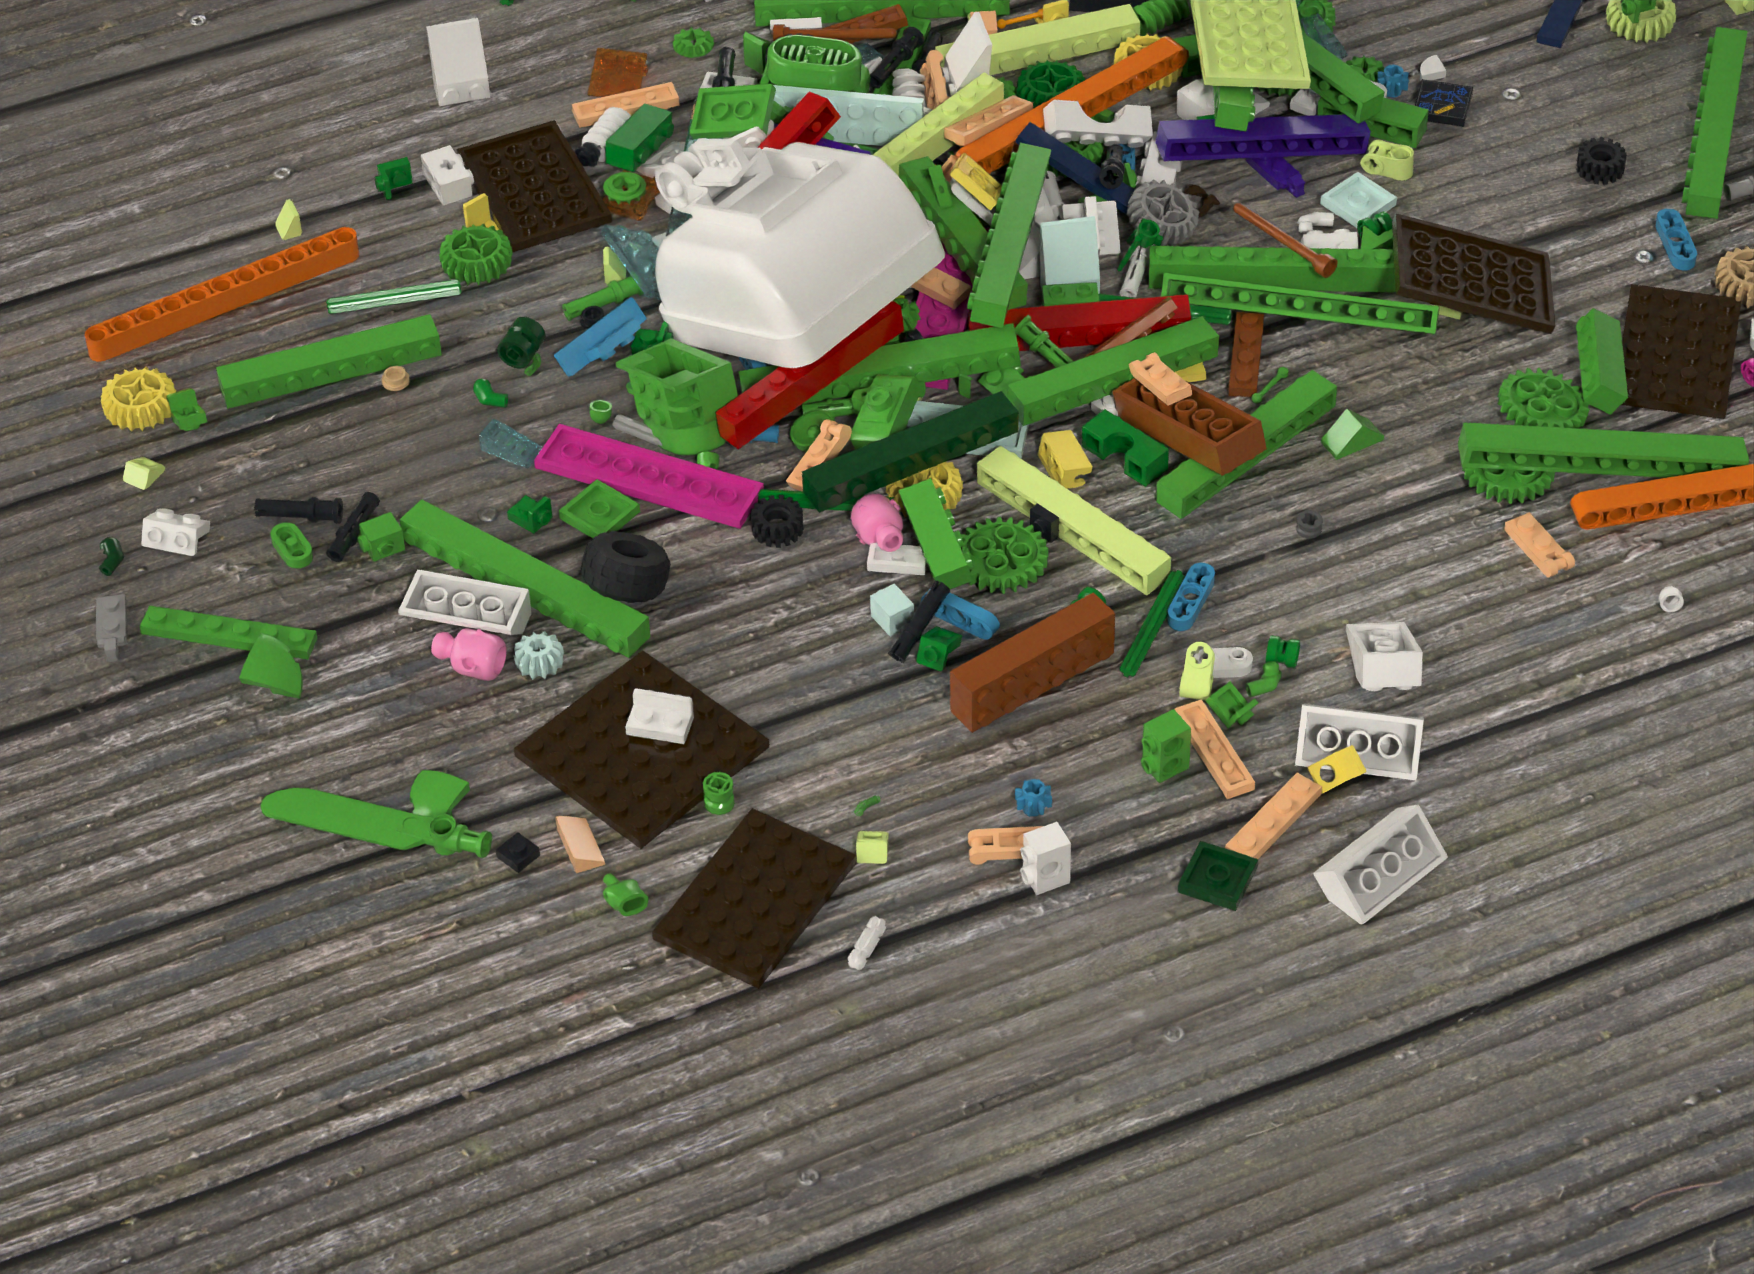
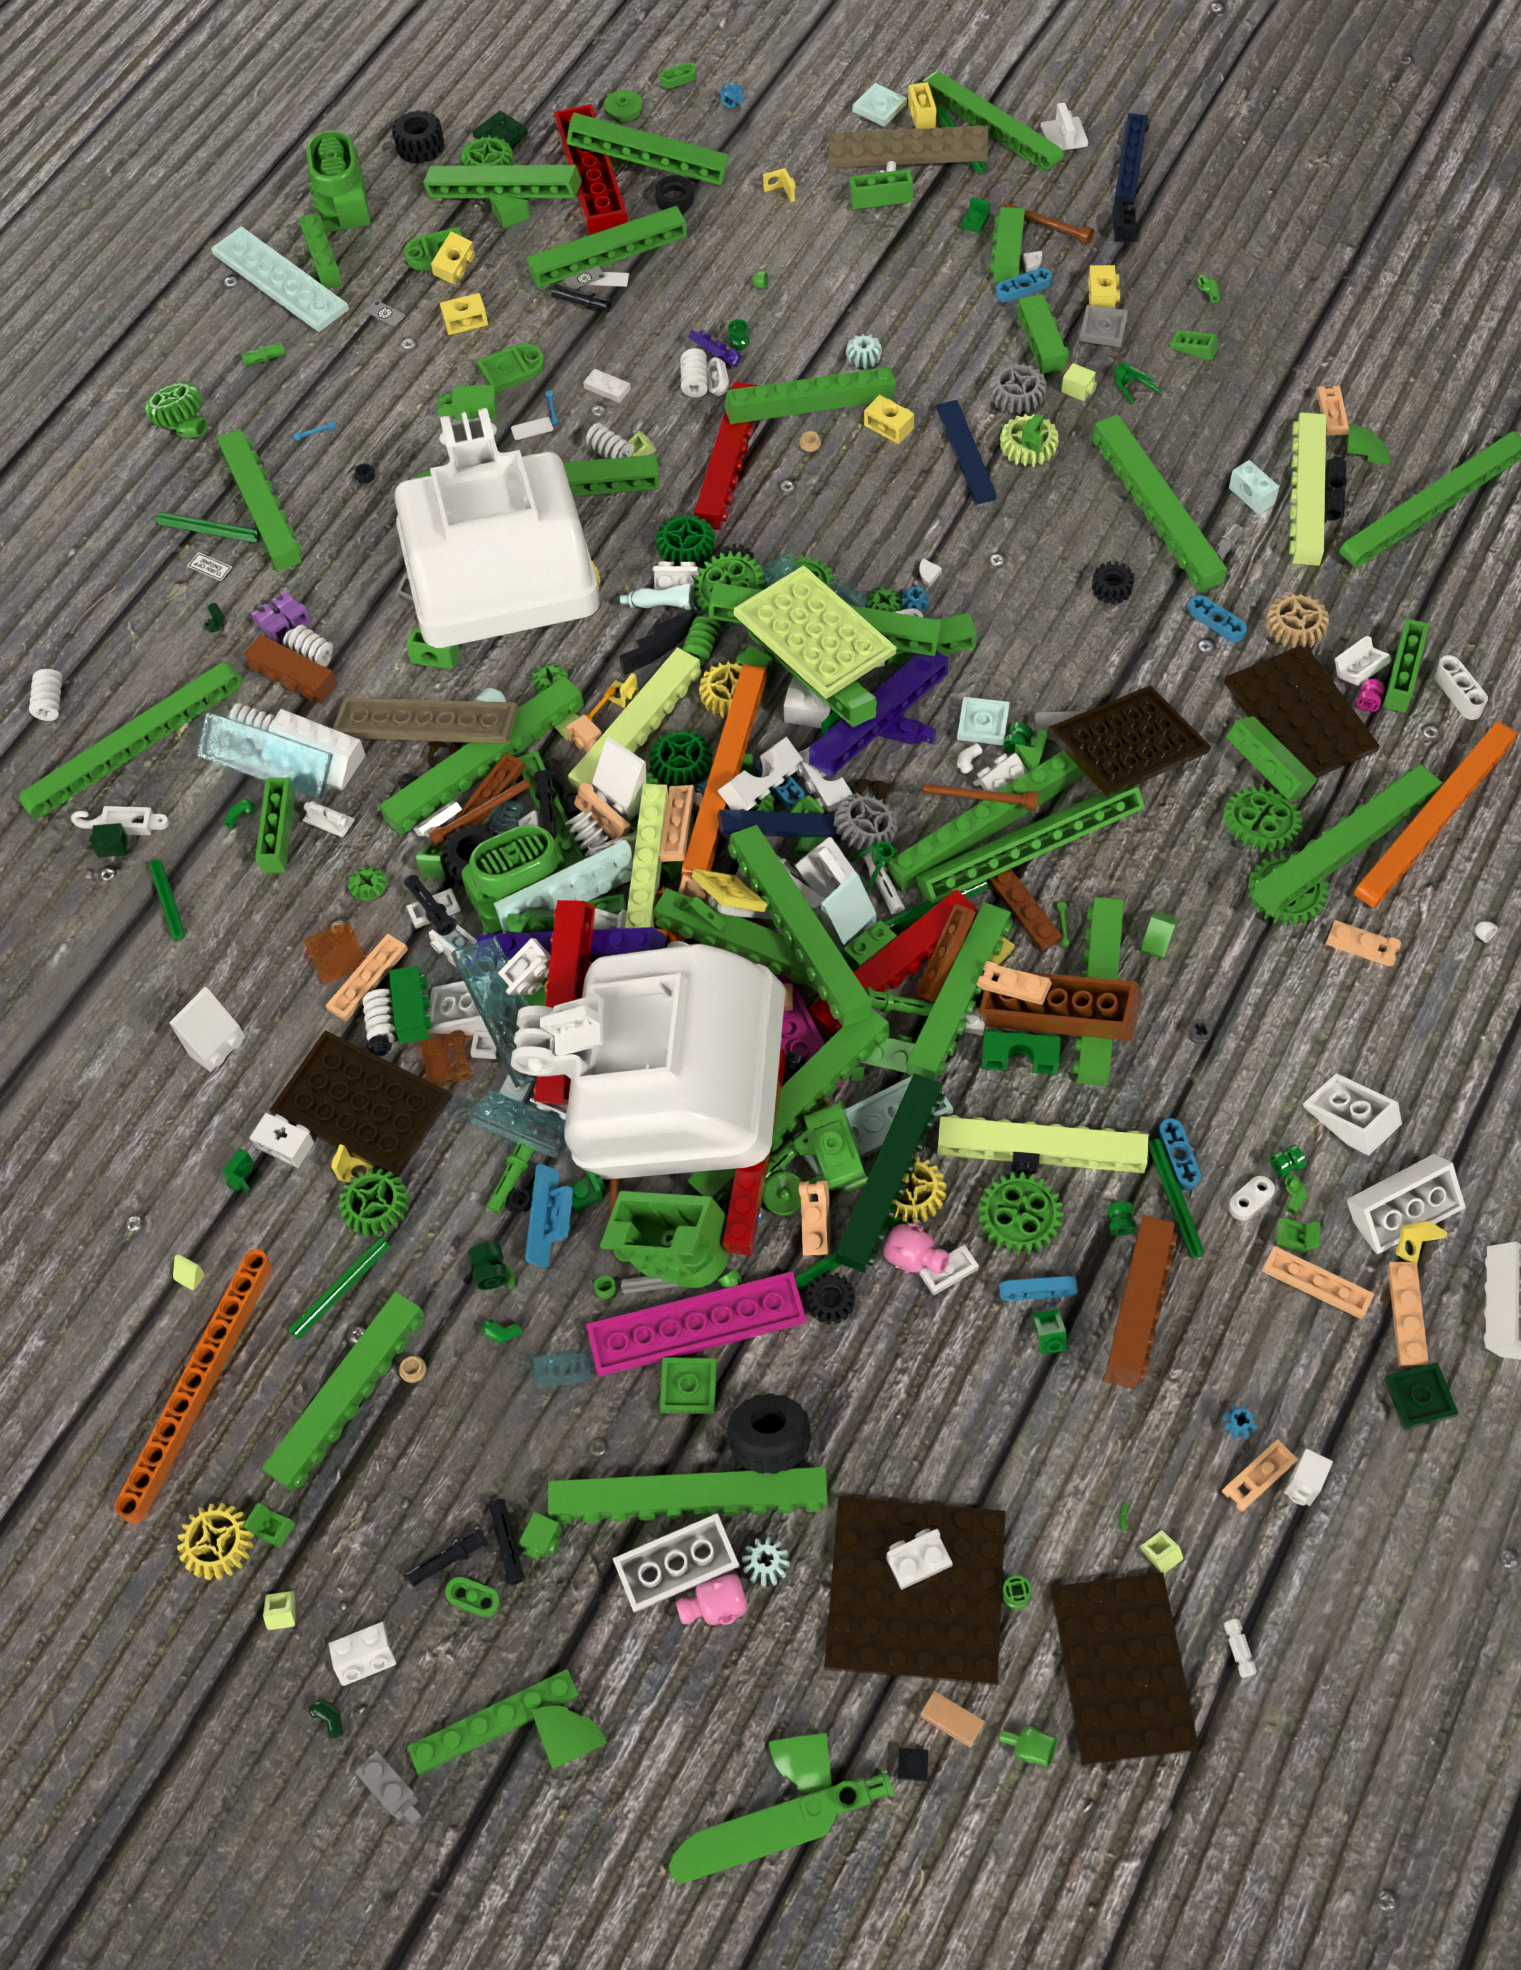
camera: 35 degrees left, 15 degrees up
green bracket [507,495,553,534] -> none
bright green gear [603,172,646,205] -> none
yellowish green slope [603,247,626,285] -> none
bright green plate [690,84,776,139] -> none
light aqua brick [870,584,914,637] -> none
black pin [888,581,950,663] -> none
bright green brick [898,478,974,589] -> none
light yellow hinge [1037,430,1093,489] -> none
black pin [1099,144,1125,189] -> none
bright green brick [1141,709,1191,783] -> none
yellowish green piece [1179,642,1215,701] -> none
yellowish green piece [1360,140,1414,181] -> none
black tile [1415,79,1473,127] -> none

